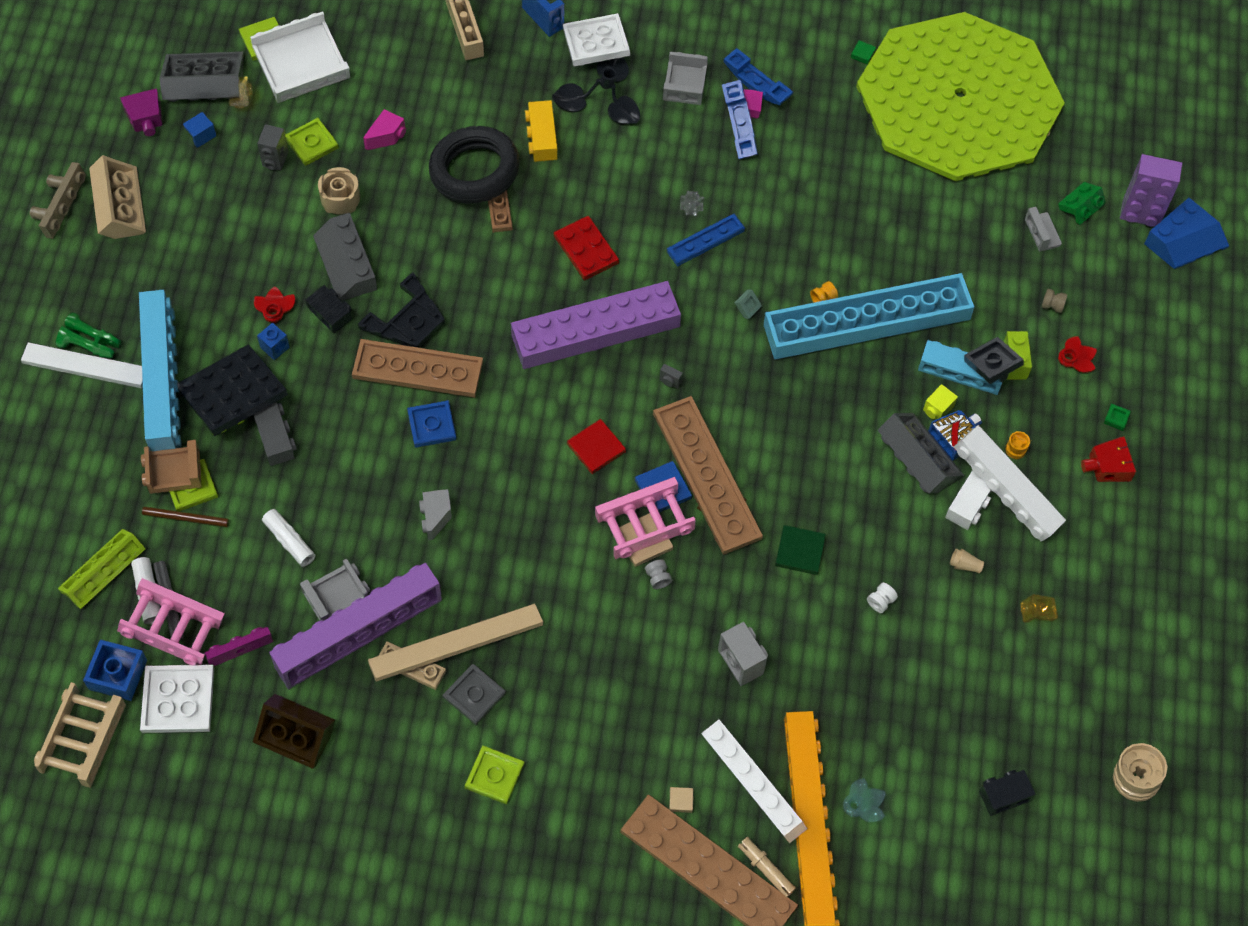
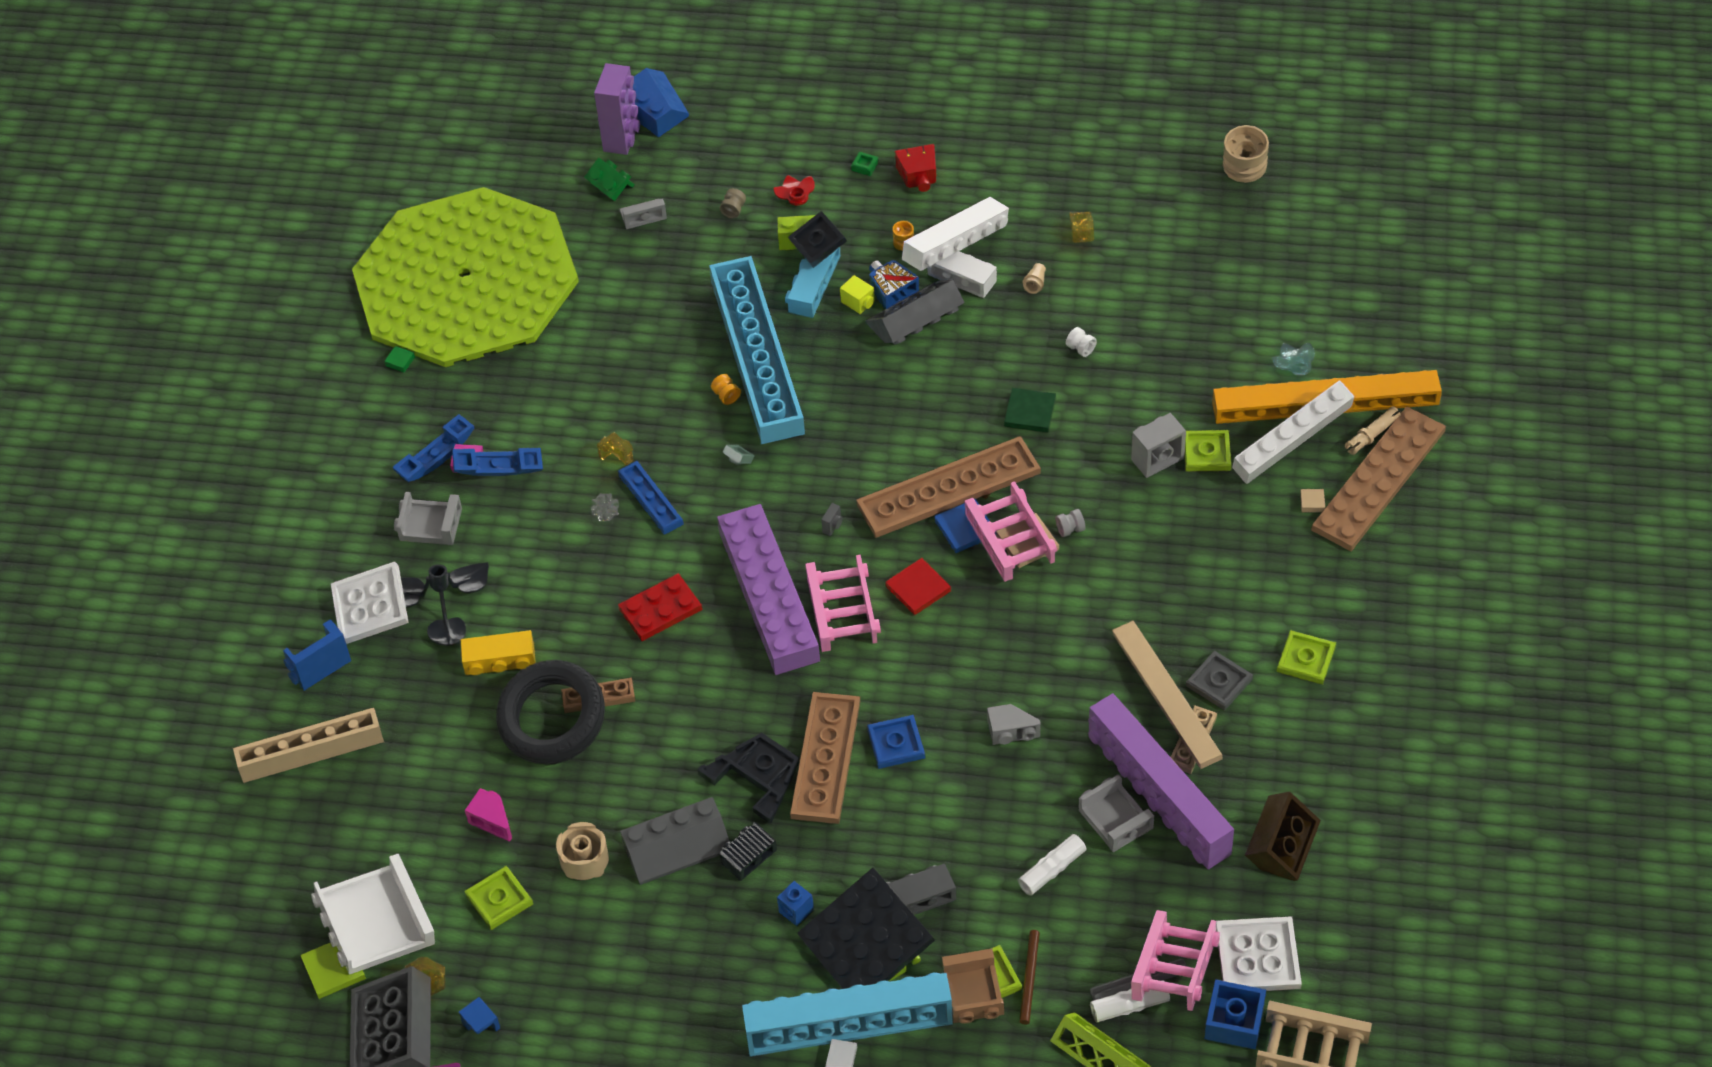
camera: 85 degrees left, 10 degrees down
magenta tile [205,627,273,666] -> none
red plate [254,287,295,322] -> none
dark grey brick [257,124,289,171] -> none
black brick [979,770,1036,816] -> none
none -> clear yellow bracket [597,432,633,466]
none -> bright pink fence [806,555,881,652]
none -> lime tile [1184,430,1231,471]

